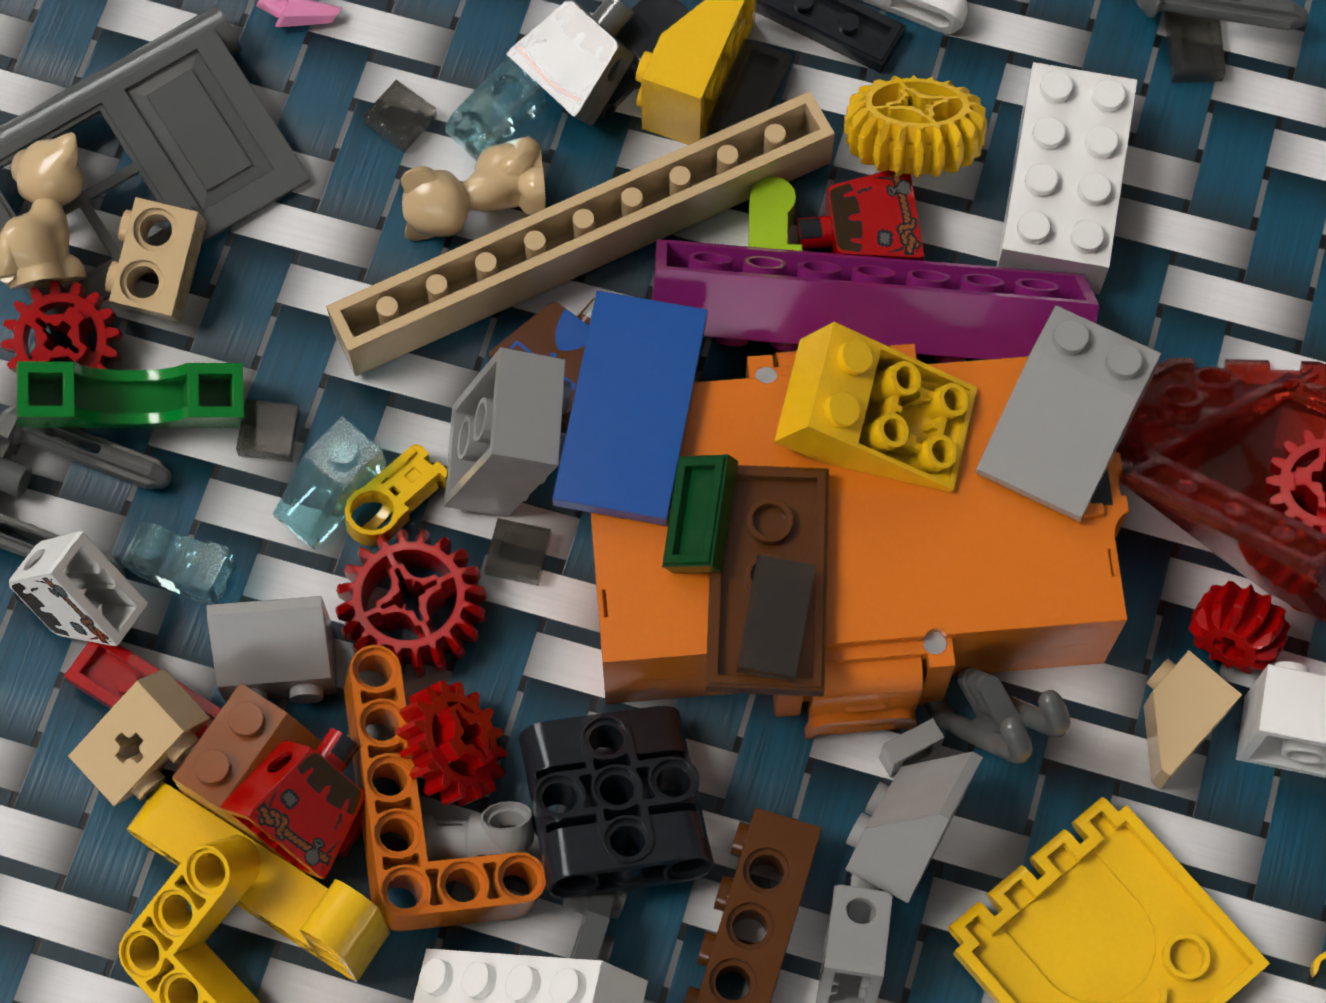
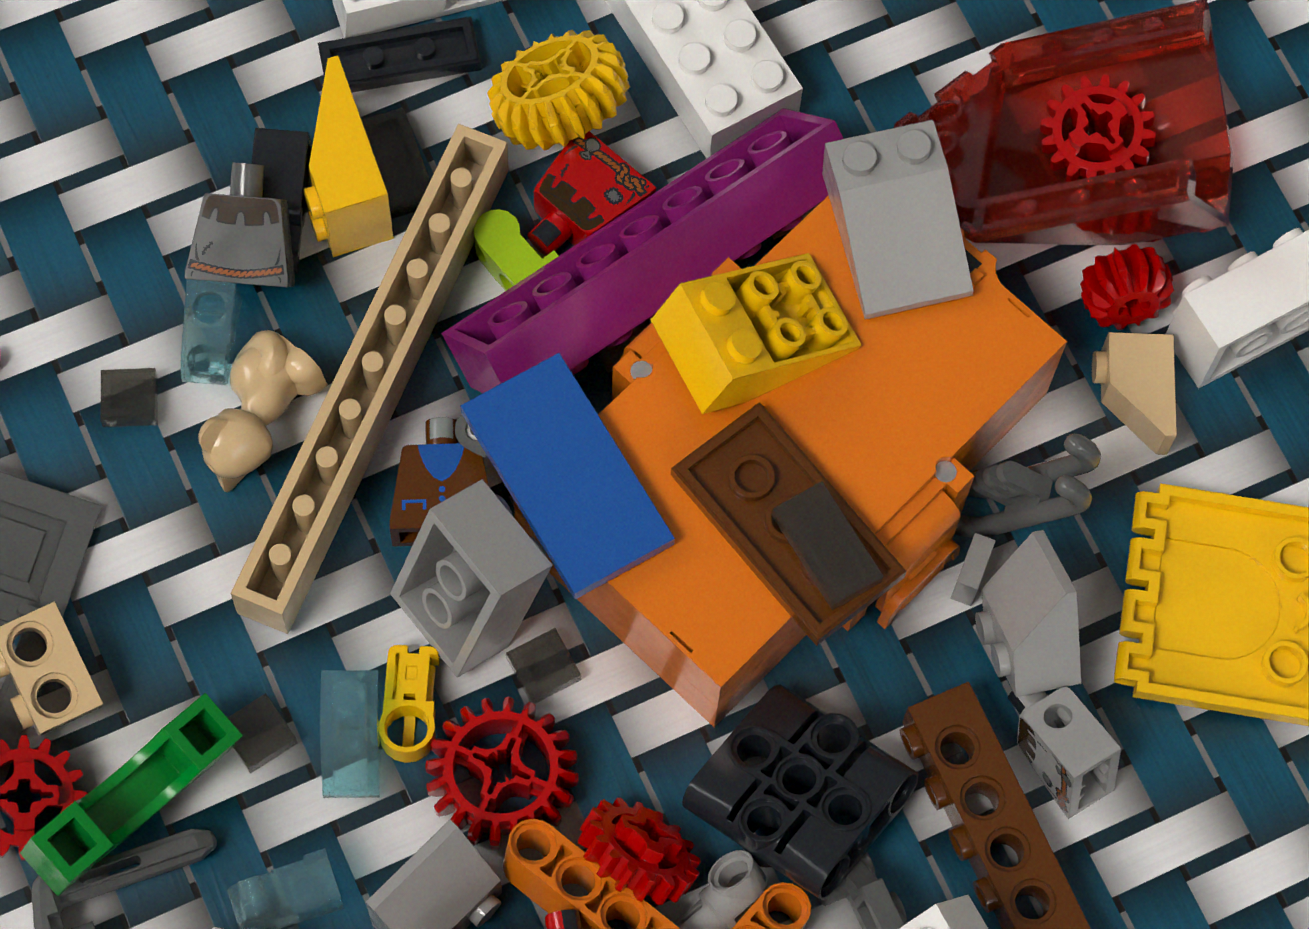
camera: 45 degrees left, 0 degrees up
dark green tile [662,454,738,573] -> none

